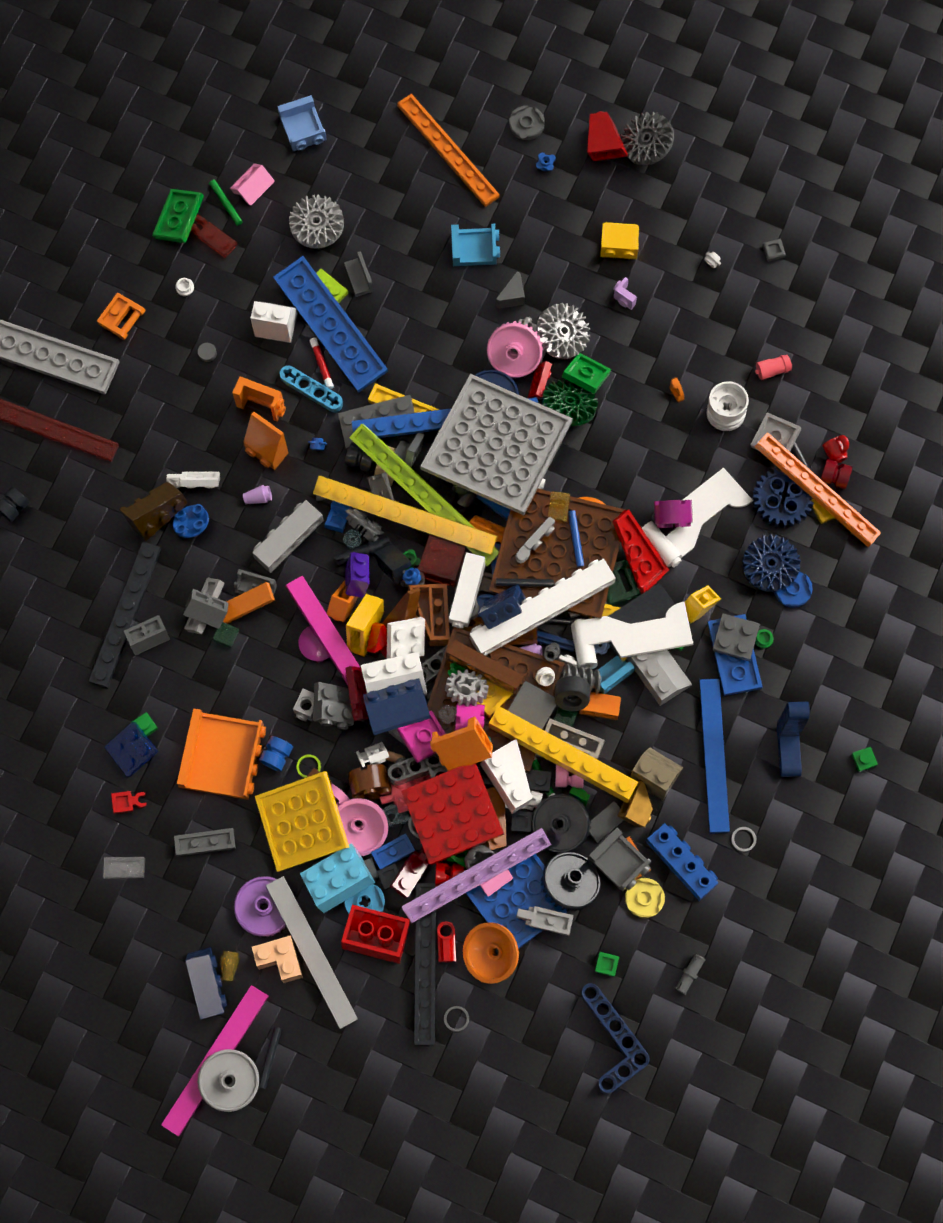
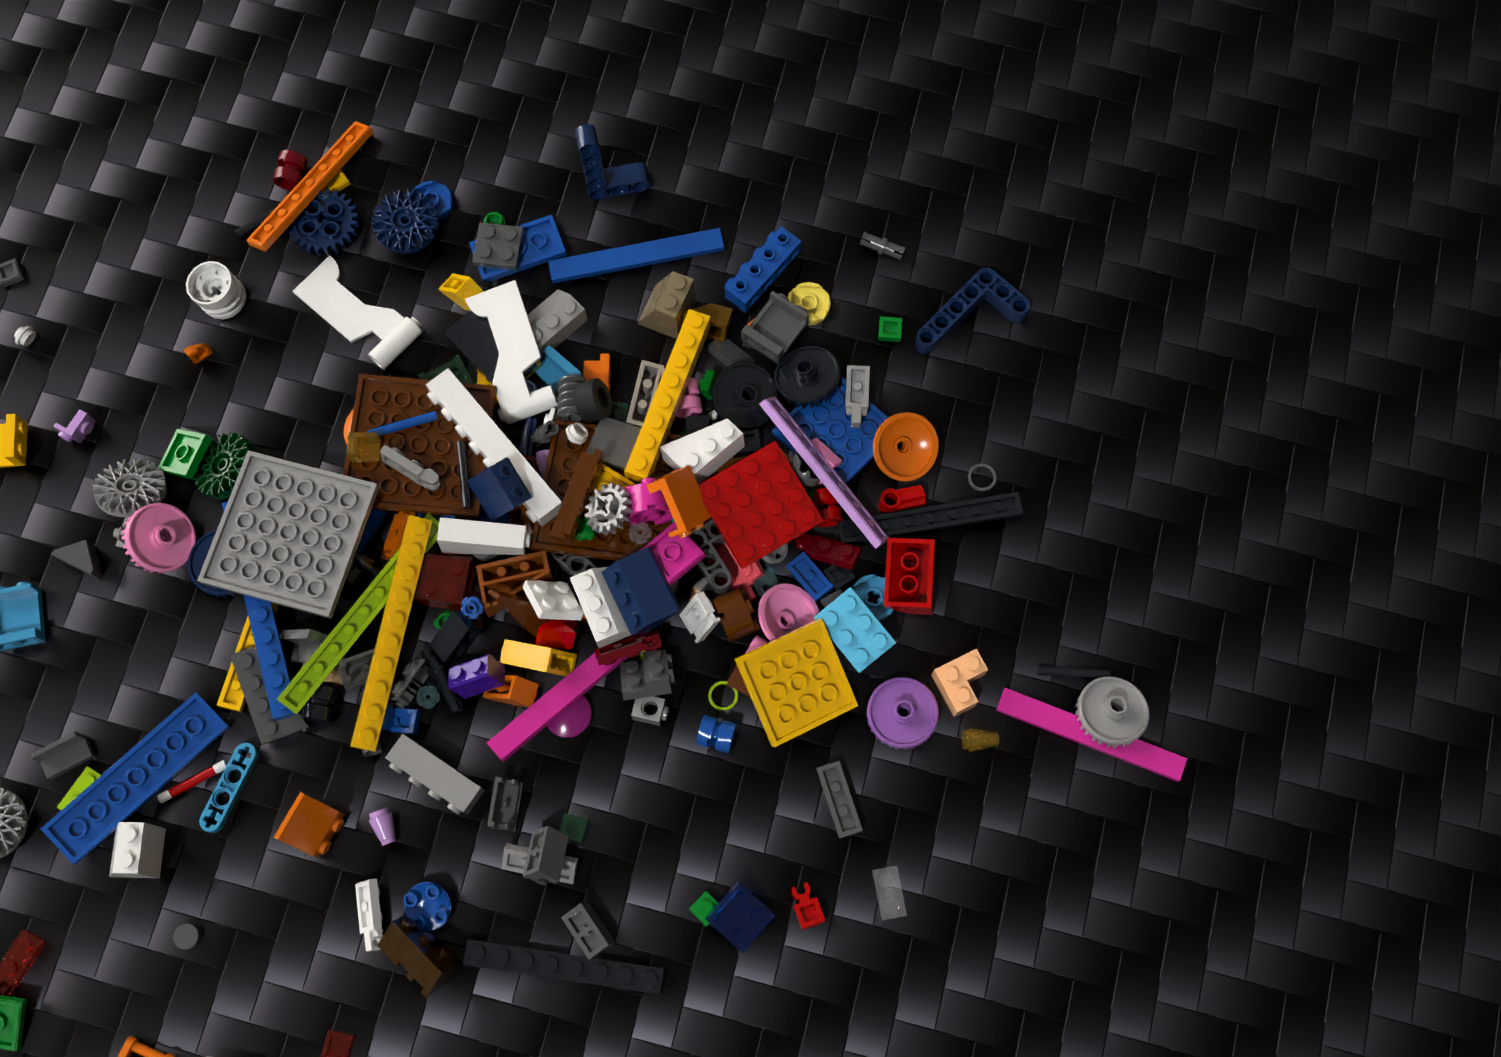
camera: 100 degrees left, 0 degrees up
white plate [176,278,194,296] -> none
orange panel [177,708,266,800] -> none
wedge [185,947,227,1019] -> none
orange tile [223,582,275,624] -> none
orange panel [232,377,286,421] -> none
light grey tile [266,876,358,1029] -> none
blue plate [308,438,327,450] -> none
red plate [527,361,552,399] -> none
red wing [612,509,669,594] -> none
magenta brick [654,500,693,528] -> none
light grey piece [731,827,756,852] -> none
light grey plate [750,412,801,452] -> none
coral piece [755,355,792,380] -> none
red piece [822,435,849,463] -> none
green plate [851,746,878,772] -> none

